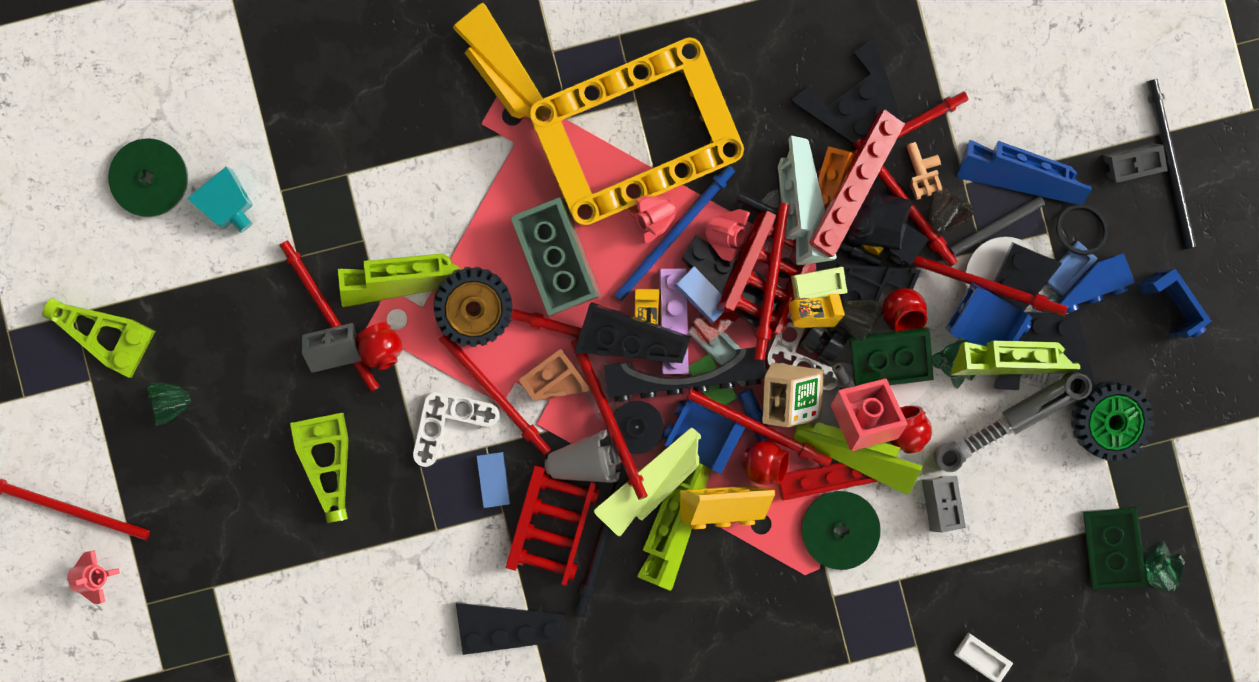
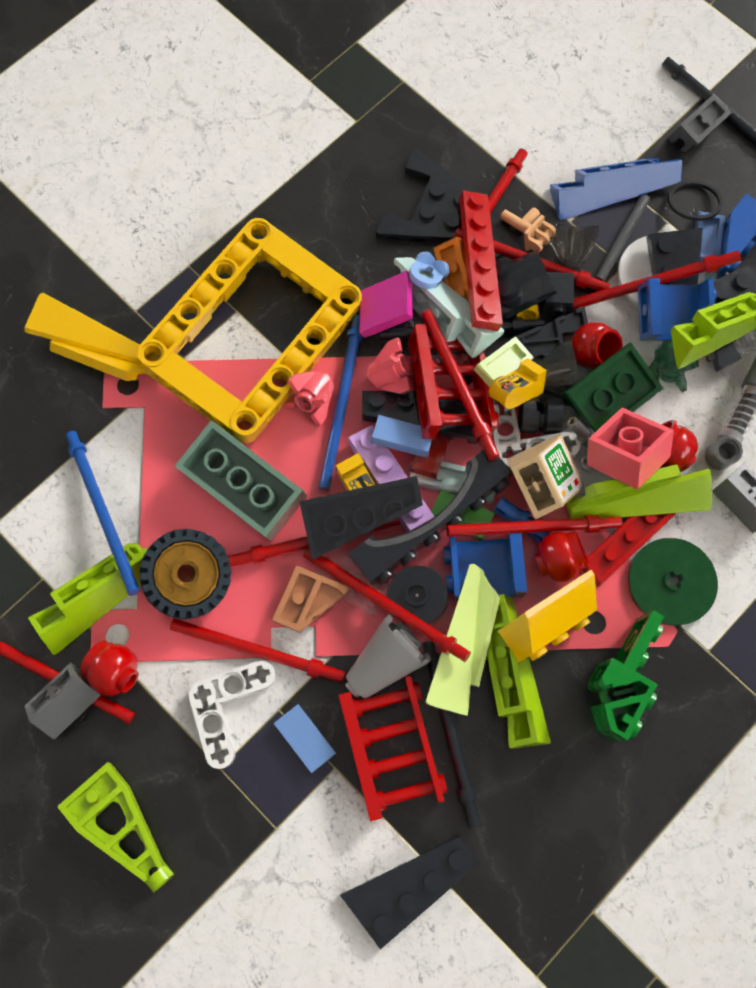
camera: 30 degrees left, 15 degrees down
none -> blue bar [65,431,140,596]
none -> dark pink tile [359,271,412,338]
none -> light blue piece [409,252,450,289]
none -> green piece [587,610,665,741]

